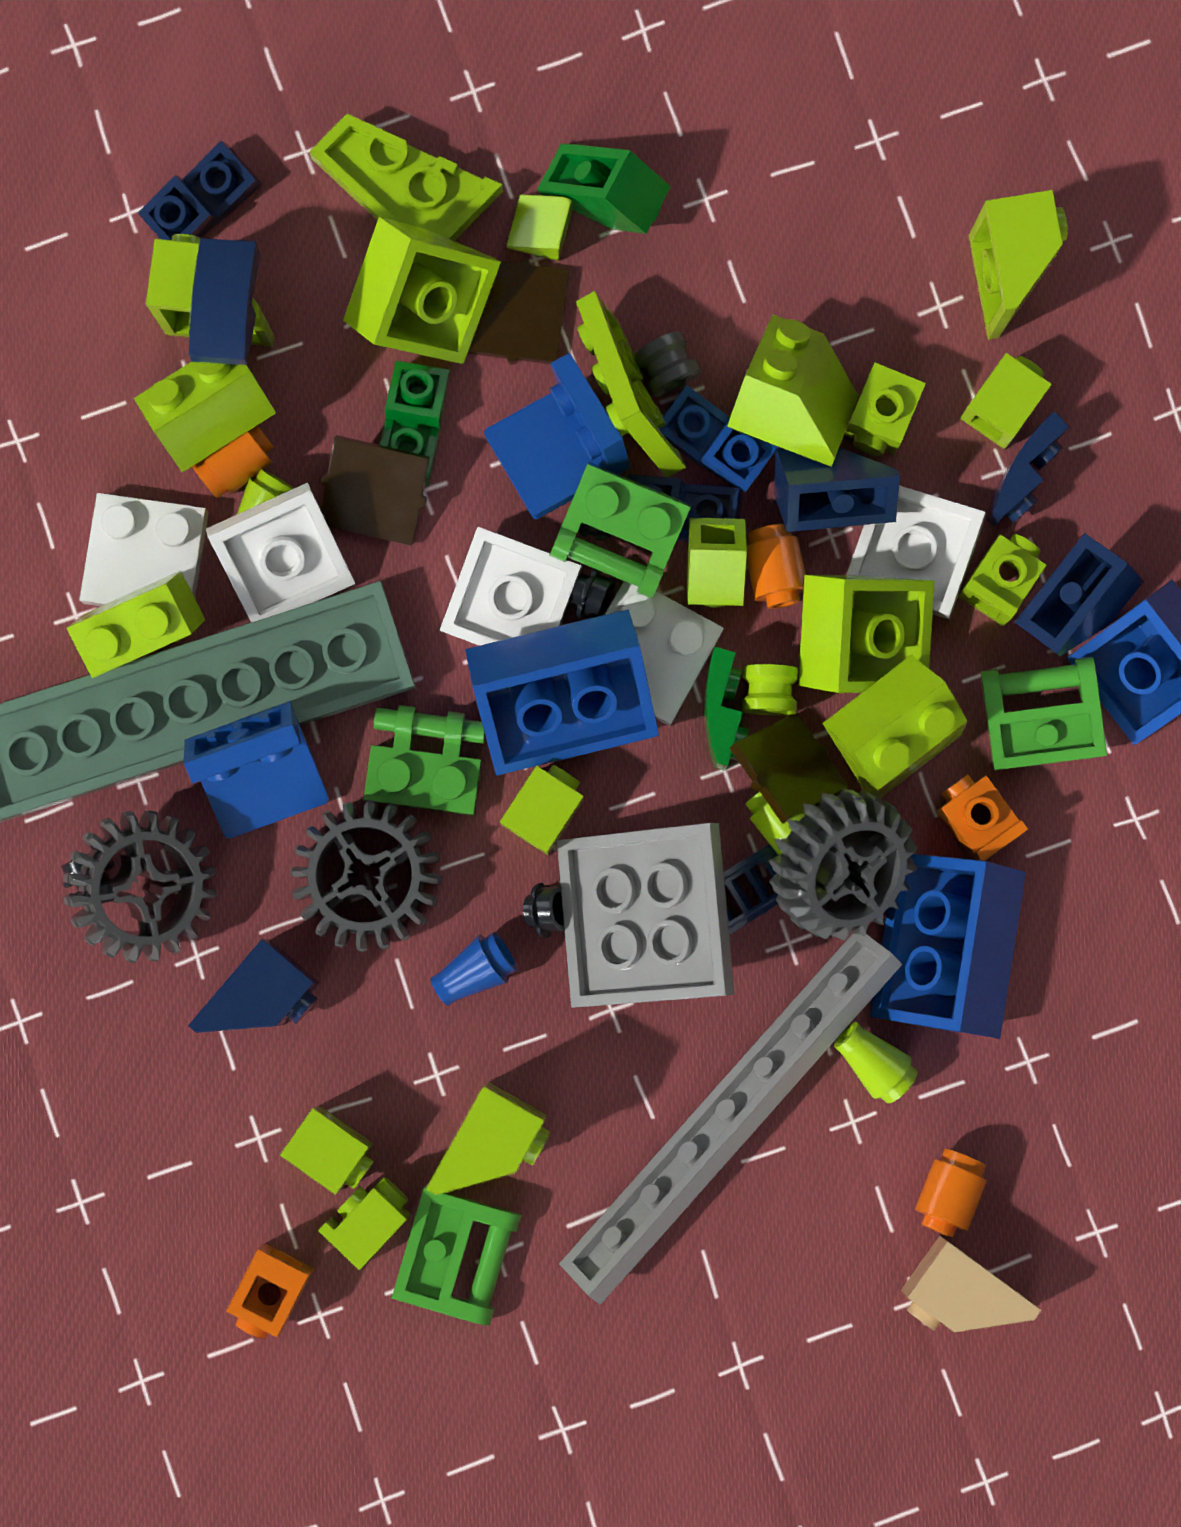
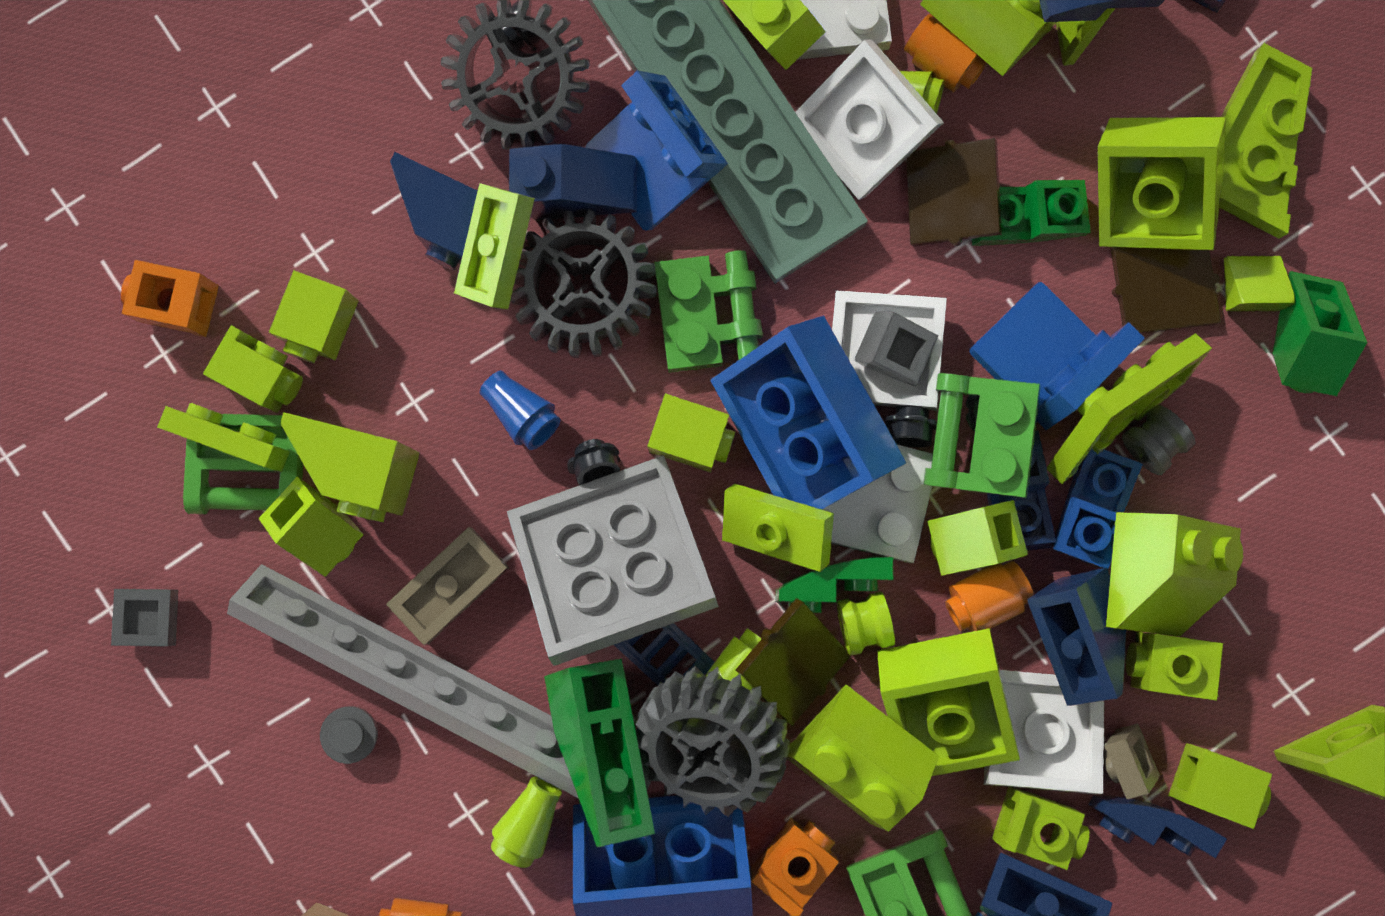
camera: 70 degrees right, 0 degrees up
none -> dark grey plate [111,589,179,646]
none -> lime plate [157,403,290,472]
none -> lime brick [259,476,363,577]
none -> dark grey plate [320,706,378,764]
none -> dark tan plate [386,527,509,646]
none -> lime plate [454,183,535,309]
none -> dark blue slope [509,144,637,220]
none -> green slope [544,658,655,847]
none -> lime plate [722,484,834,572]
none -> dark grey slope [855,311,939,386]
none -> dark tan plate [1103,723,1160,799]

